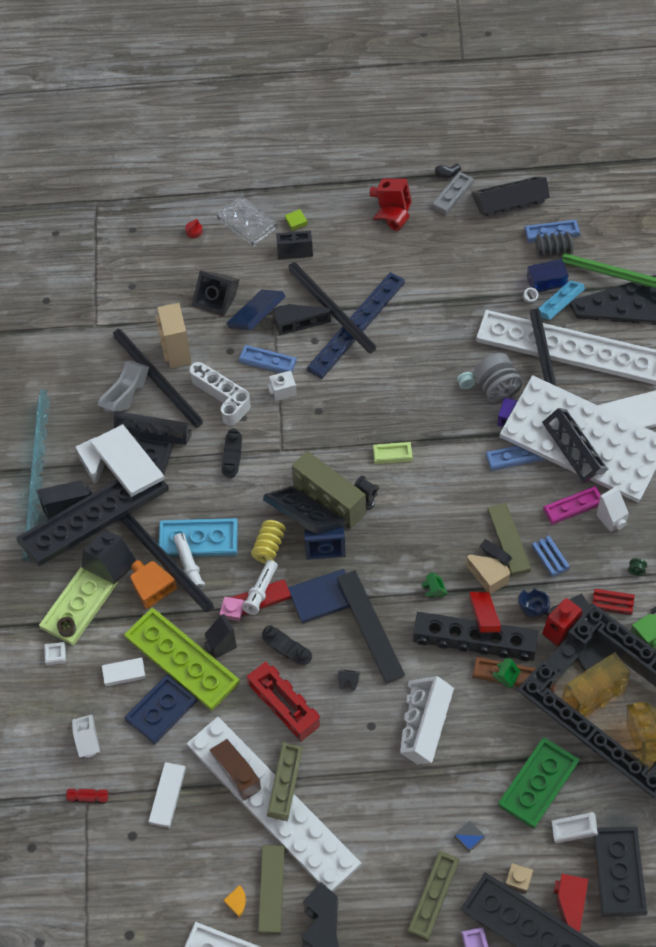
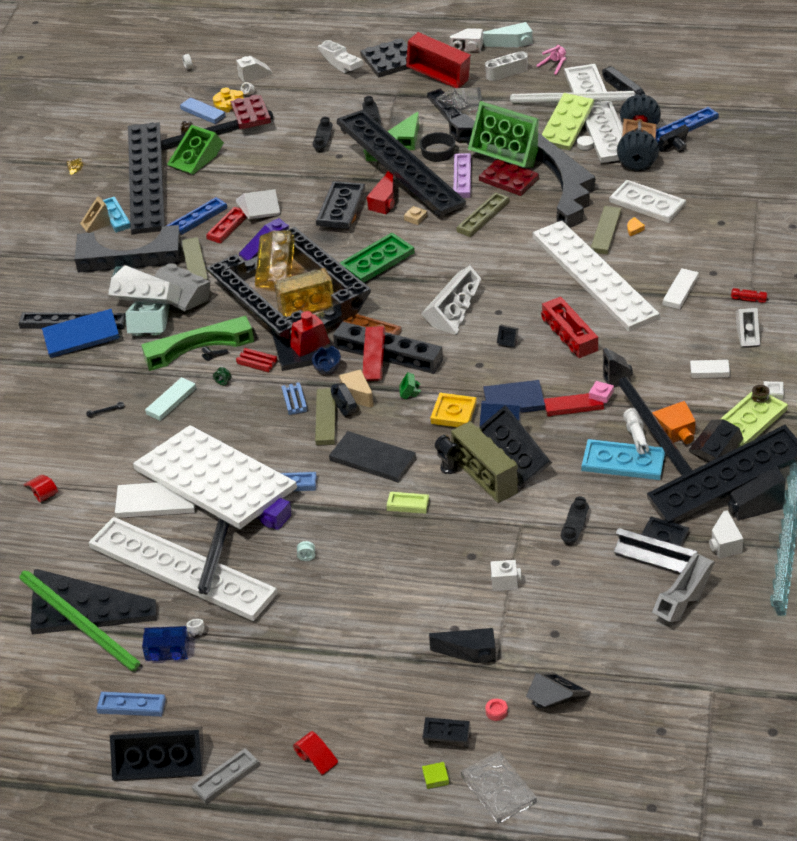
camera: 165 degrees left, 15 degrees down
white tile [90,424,164,497] -> none
black axle [113,329,203,428] -> none
lime plate [124,607,240,711] -> none
dark blue tile [124,674,197,745] -> none
tan brick [155,303,192,369] -> none
red tile [185,219,203,238] -> none
white beam [190,362,251,426] -> none
reddish brown slope [209,739,261,801] -> none
dark blue tile [227,289,285,330] -> none
medium blue tile [239,345,297,373] -> none
white pin [242,560,278,615] -> none
light yellow piece [251,520,286,564] -> none
black piece [262,625,312,665] -> none
olive tile [266,742,303,822] -> none
black axle [288,262,376,354] -> none
dark blue tile [307,272,405,379] -> none
black tile [337,570,405,684] -> none
red torso [369,178,412,212] -> none
black arm [435,163,461,178] -> none
dark grey tile [454,821,485,853] -> none
light grey wheel [474,353,523,403] -> none
green tile [492,658,520,688] -> none
dark grey piece [535,231,574,256] -> none
medium azure tile [538,280,585,320] -> none
black fence [542,408,609,483] -> none
dark pink tile [543,486,601,525] -> none
white tile [552,812,598,844] -> none
white slope [596,486,629,532] -> none
none -> black tile [329,431,416,482]
none -> yellow plate [430,393,477,427]
none -> coral tile [485,699,508,721]

